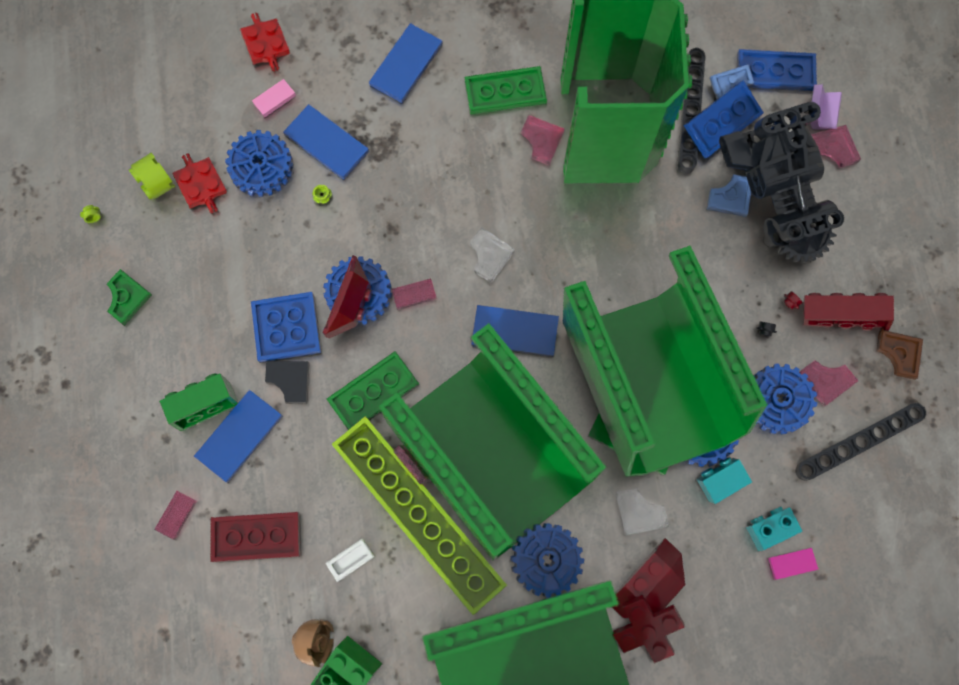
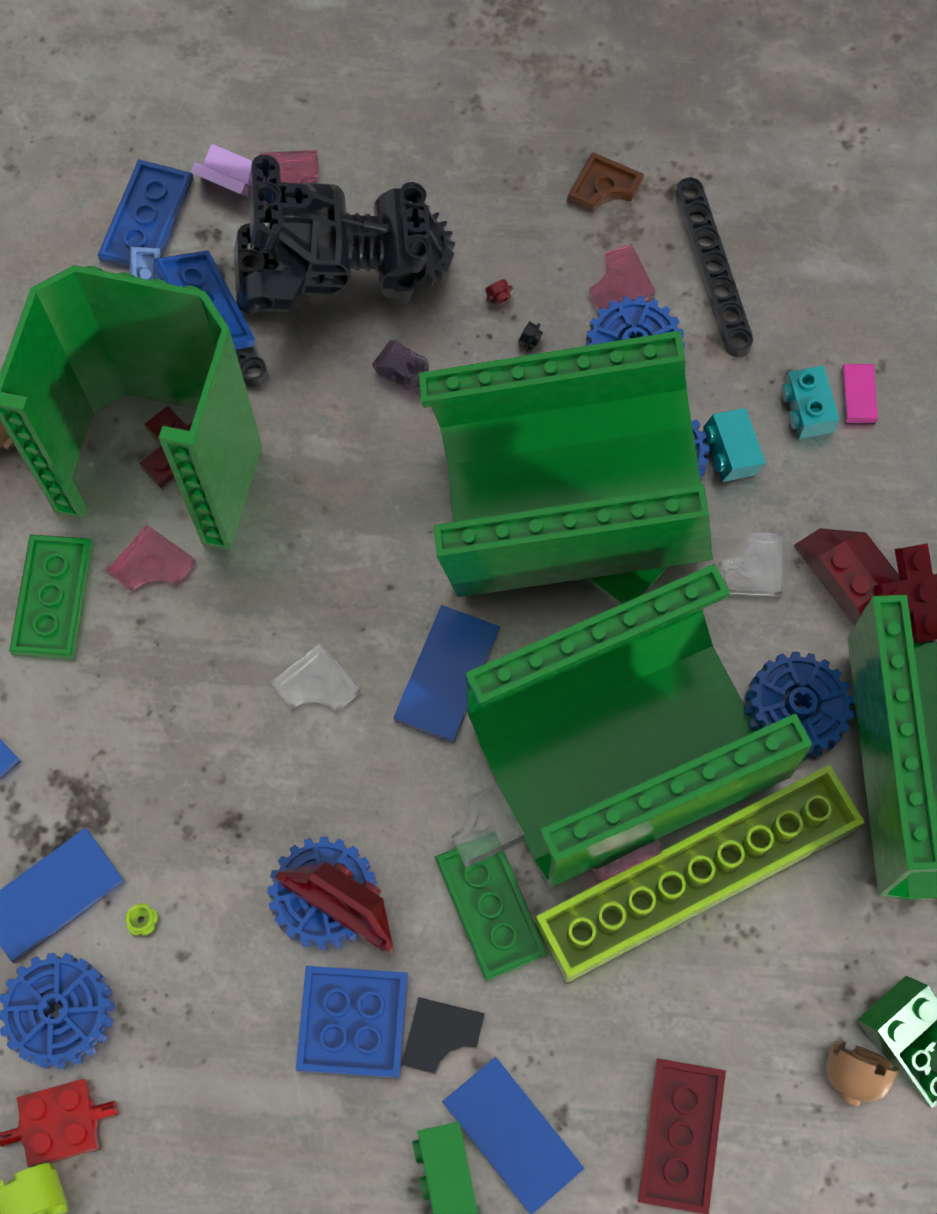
camera: 75 degrees left, 5 degrees down
white tile [326,538,375,582] -> none
clear pink tile [392,278,437,310] -> none
medium blue tile [707,174,751,217] -> none
dark red wedge [803,293,894,331] -> none
none -> clear purple piece [372,340,429,393]
none -> clear tile [451,784,525,868]

